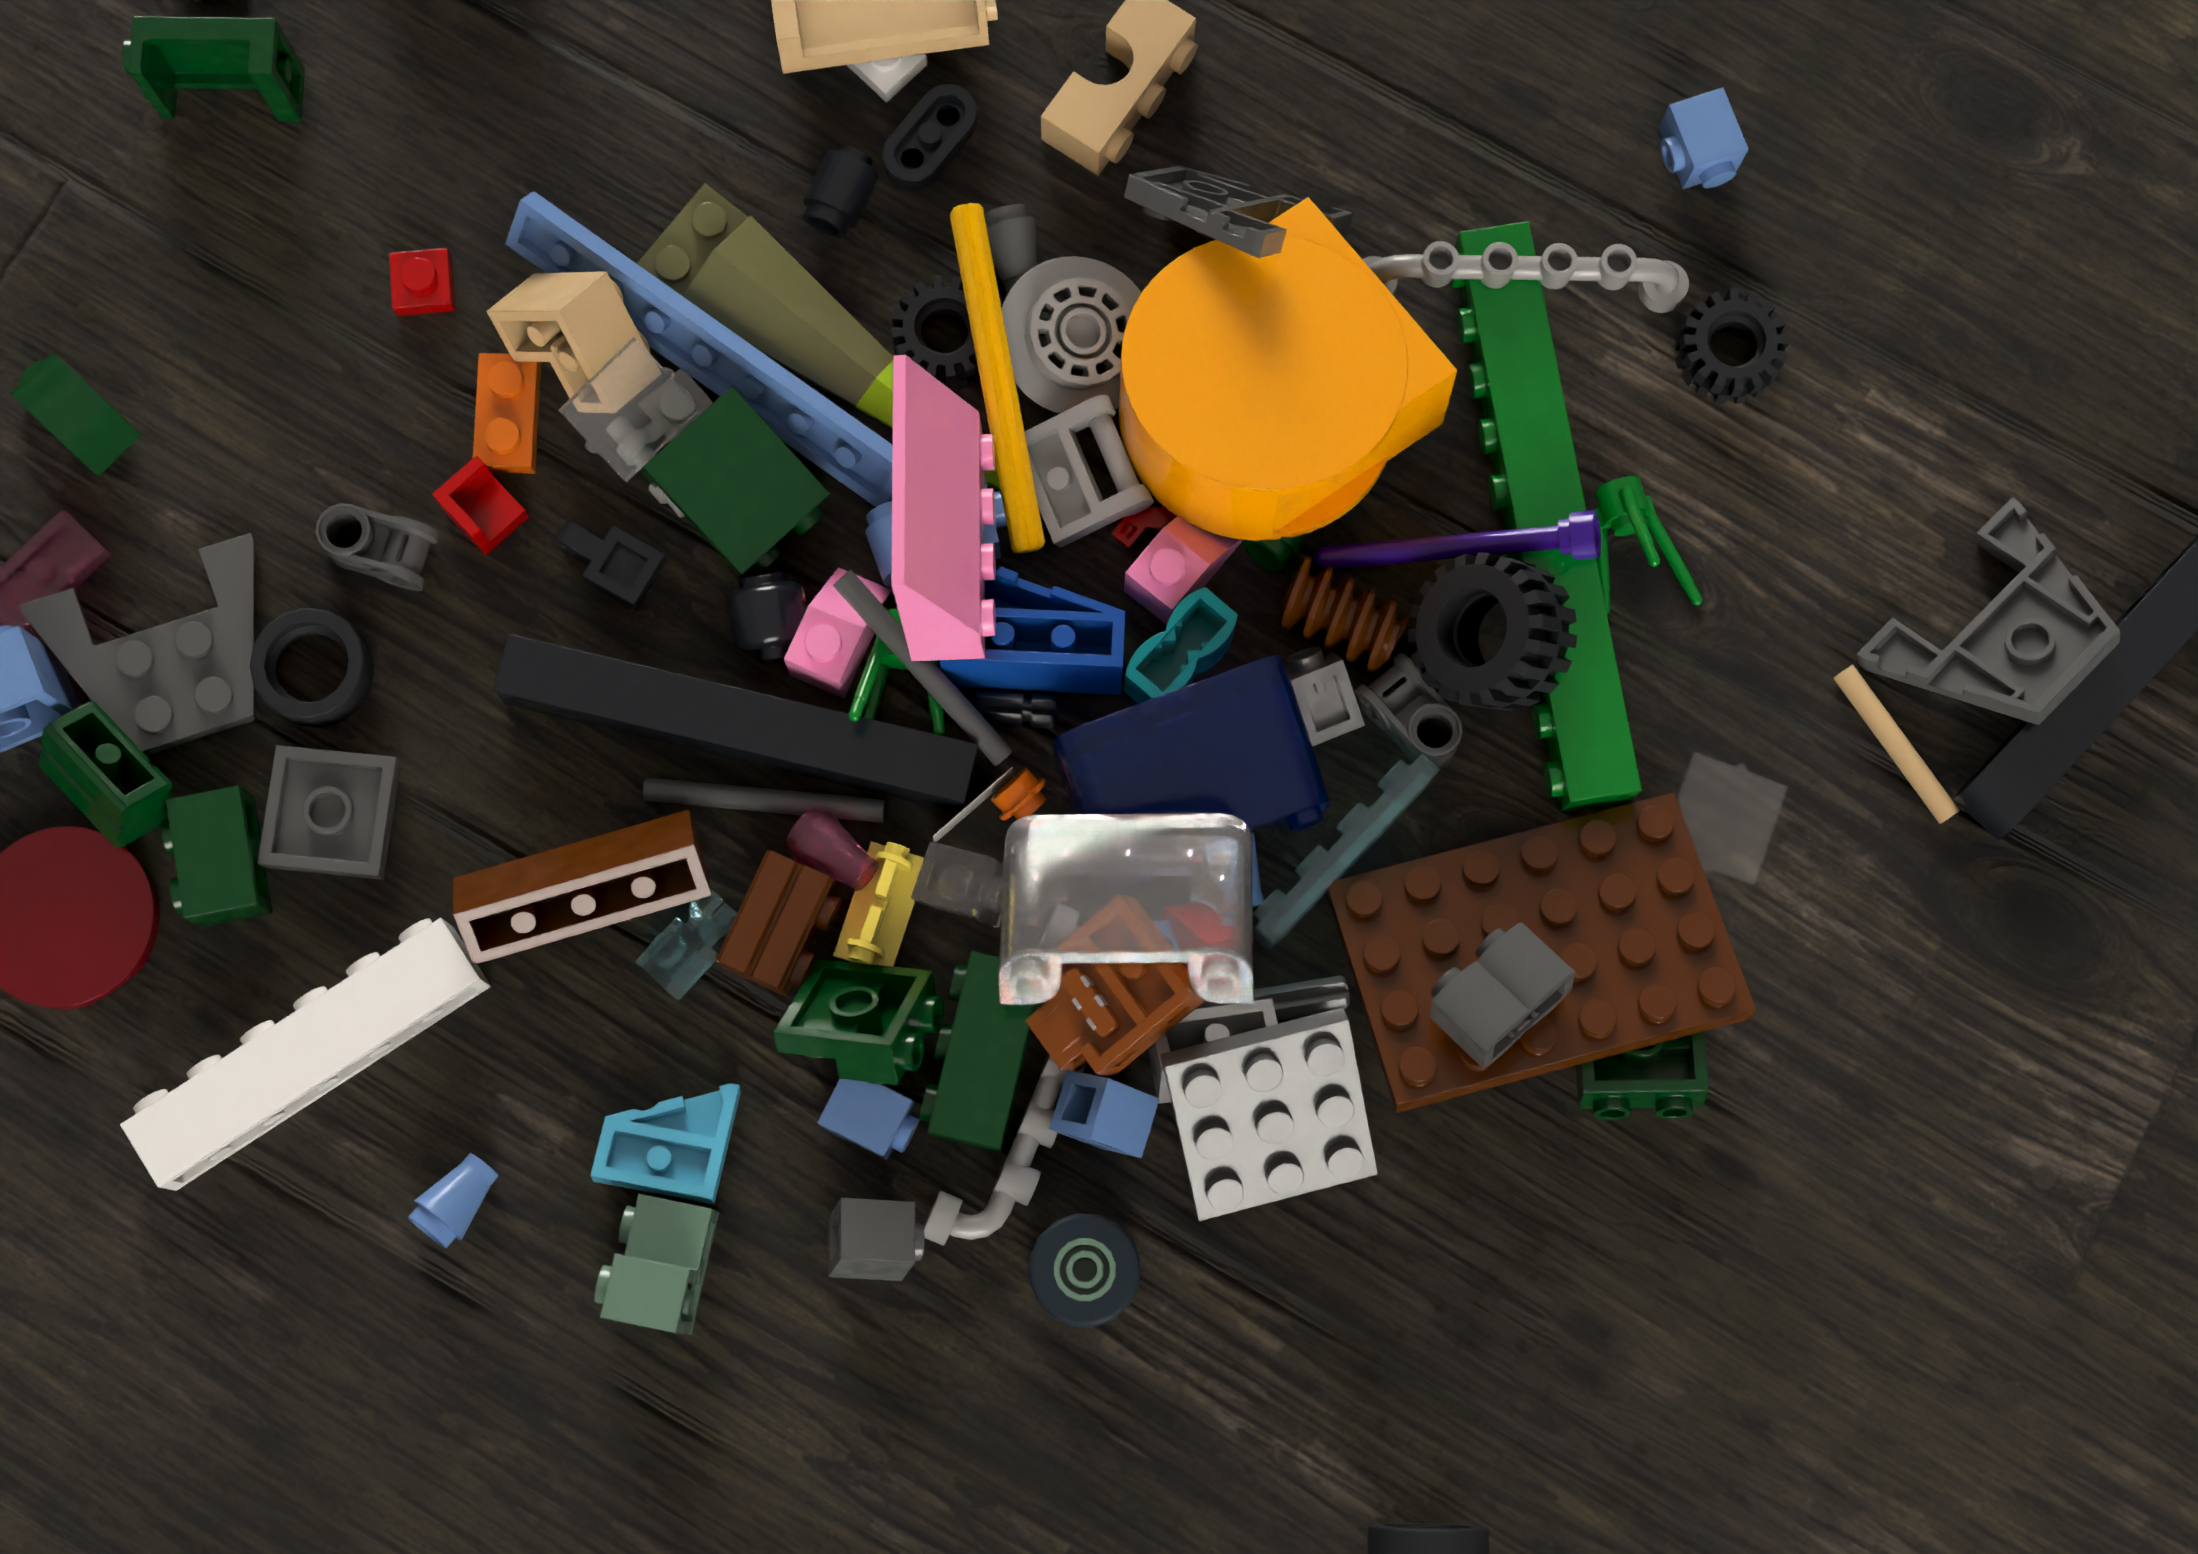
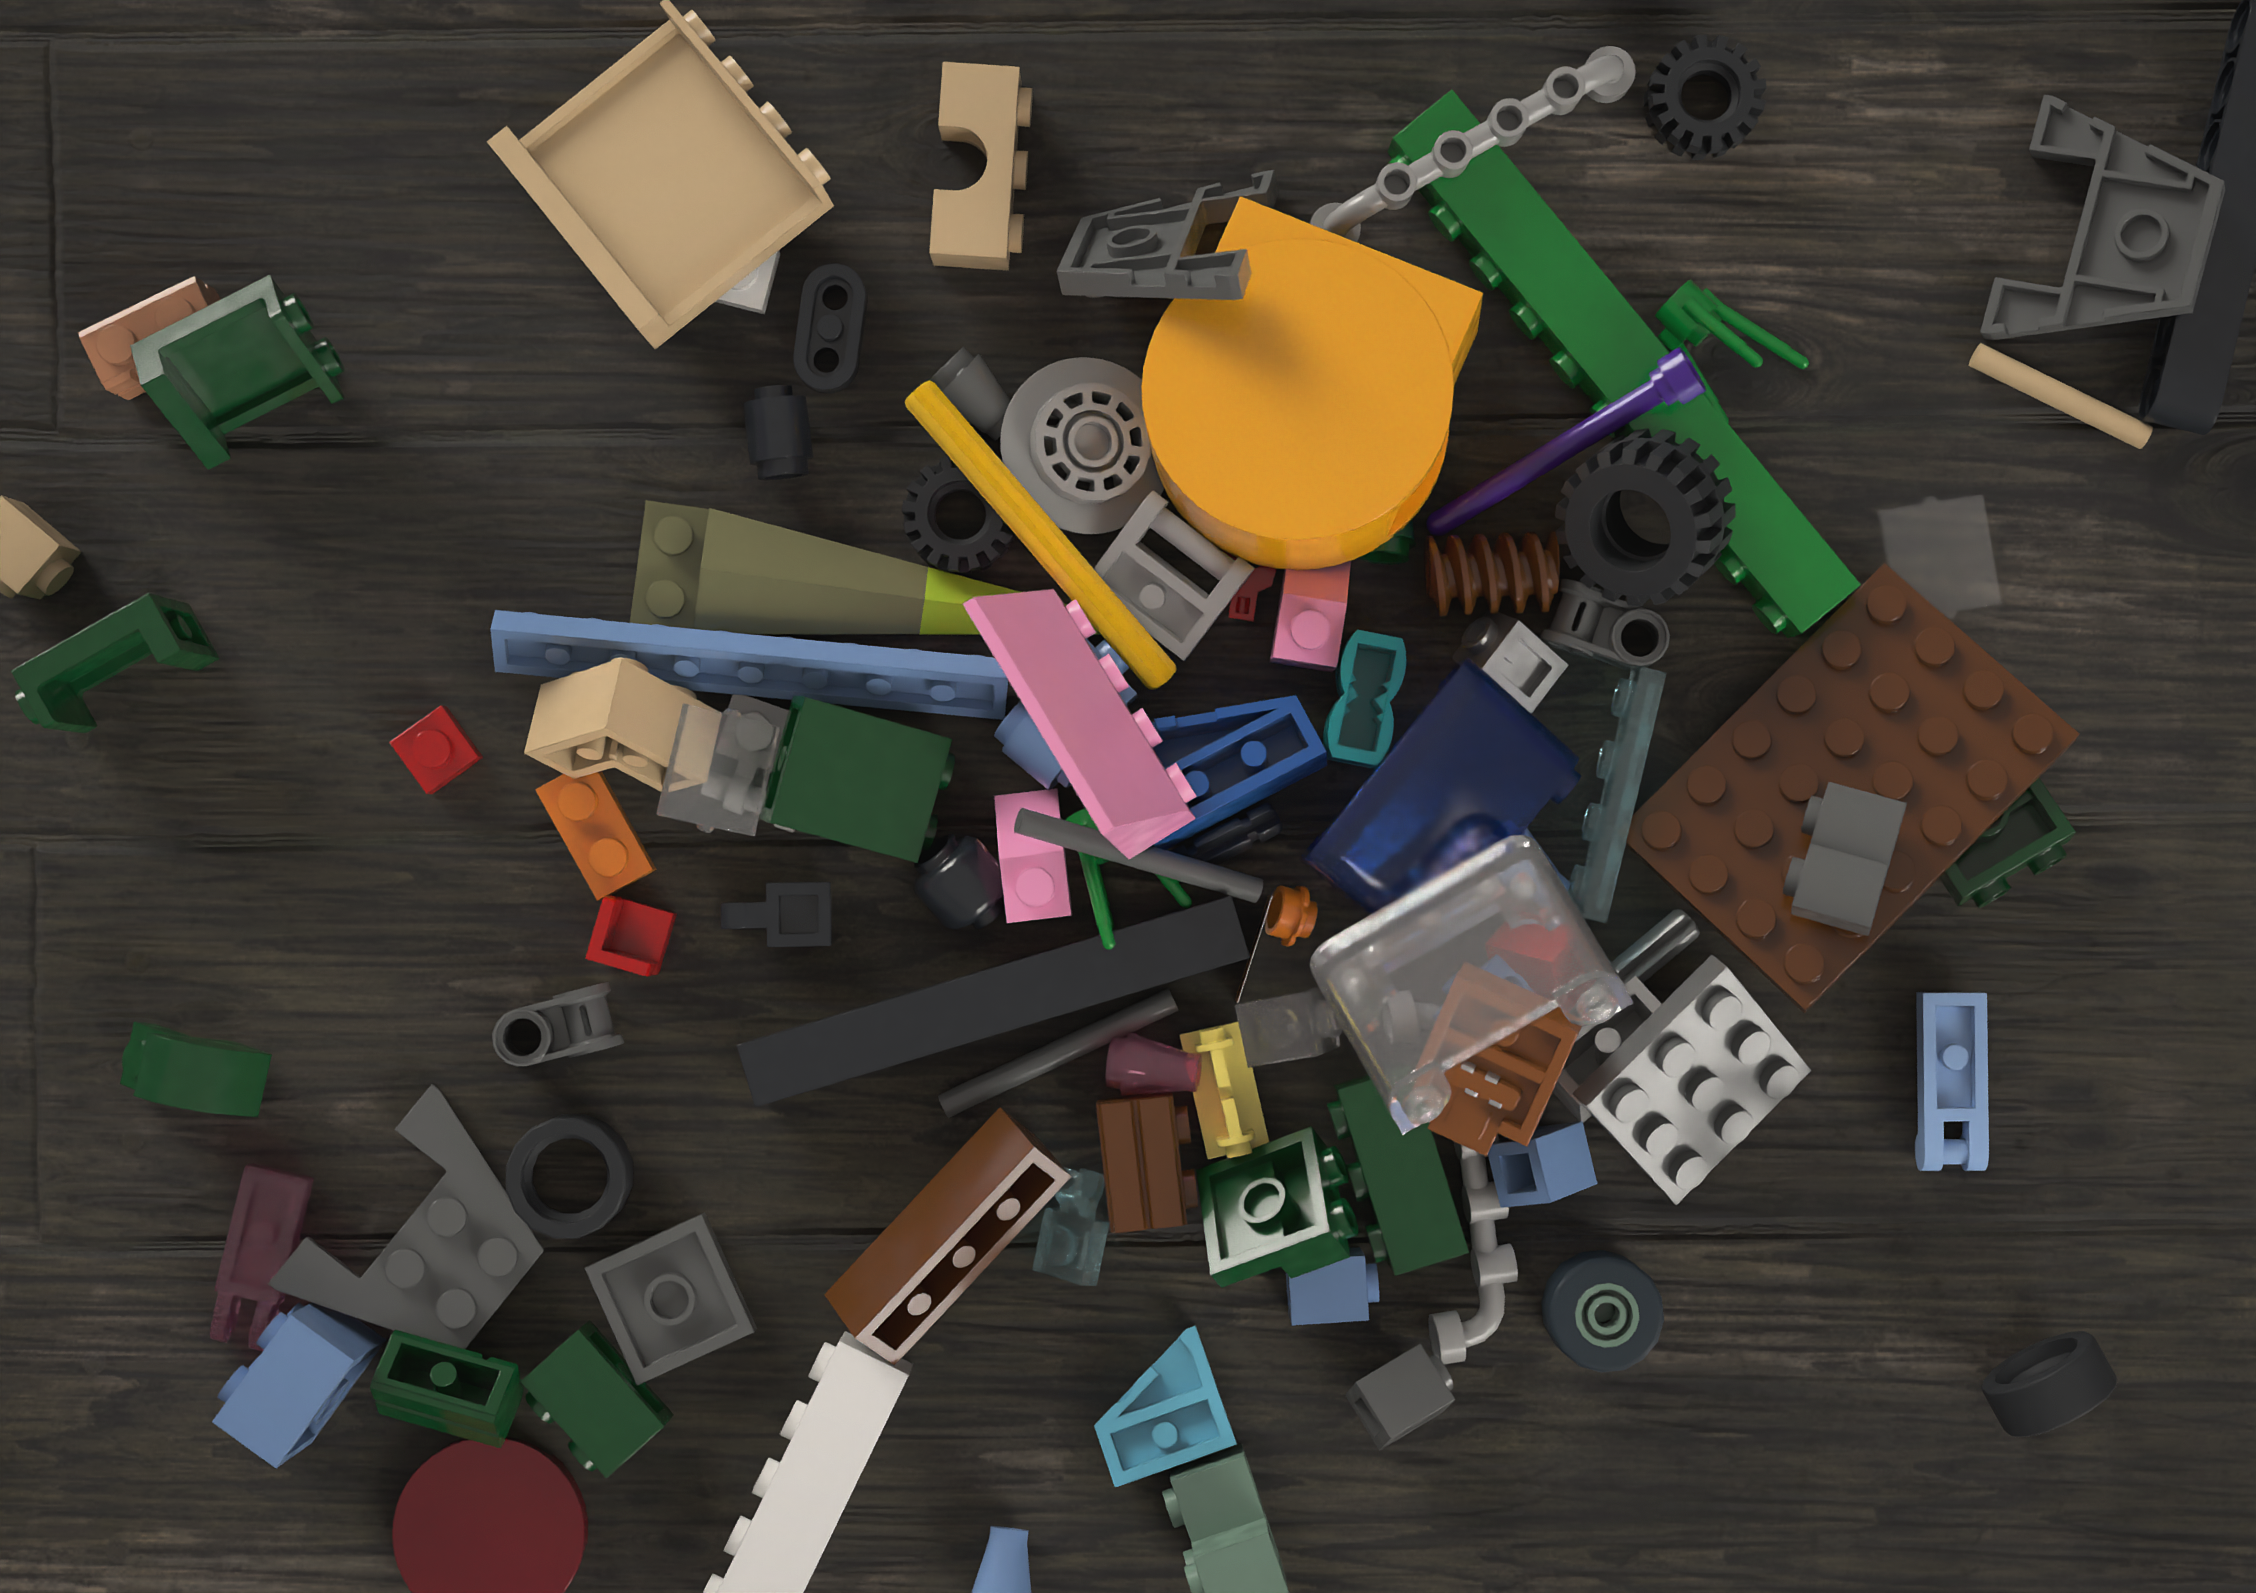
camera: 30 degrees left, 10 degrees up
none -> light blue plate [1915,992,1989,1171]

